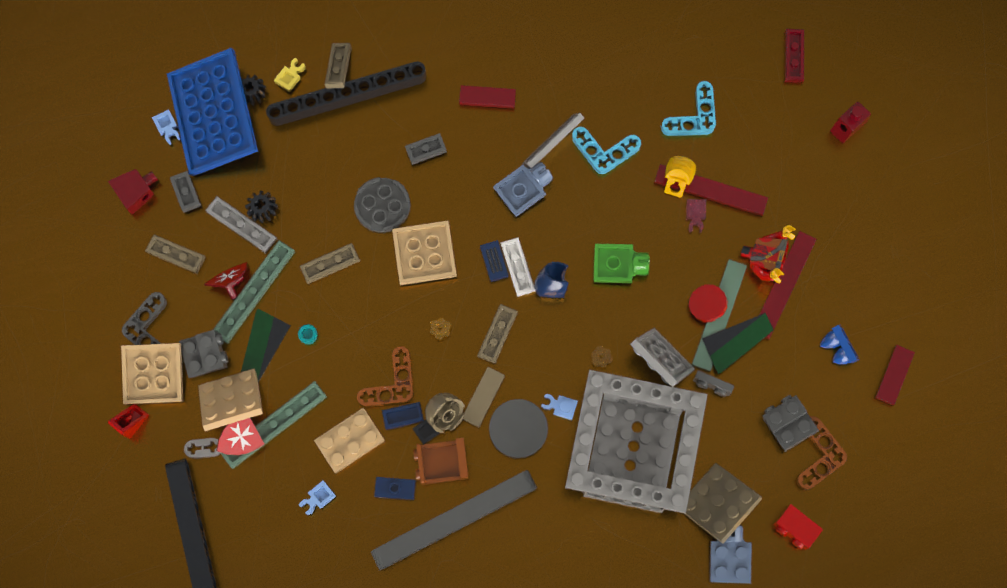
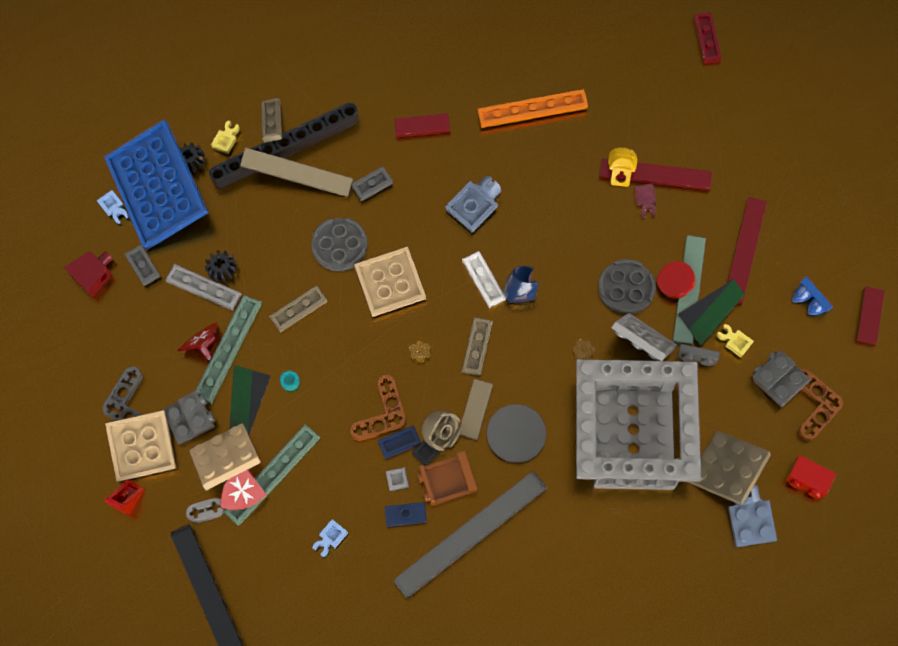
camera: 10 degrees left, 5 degrees down
dark tan tile [145,235,206,274] -> none
tan plate [314,408,385,474] -> none
dark blue tile [480,240,509,282] -> none
light grey tile [523,113,584,169] -> none
light blue plate [541,394,578,420] -> none
medium azure beam [572,127,641,174] -> none
bright green plate [594,244,650,283] -> none
medium azure beam [661,81,716,136] -> none
torso [741,225,796,283] -> none
dark red torso [830,101,871,144] -> none
none -> dark tan tile [240,148,353,197]
none -> light grey tile [386,467,409,492]
none -> orange plate [478,89,588,128]
none -> dark grey tile [598,259,656,315]
none -> light yellow plate [716,324,754,358]

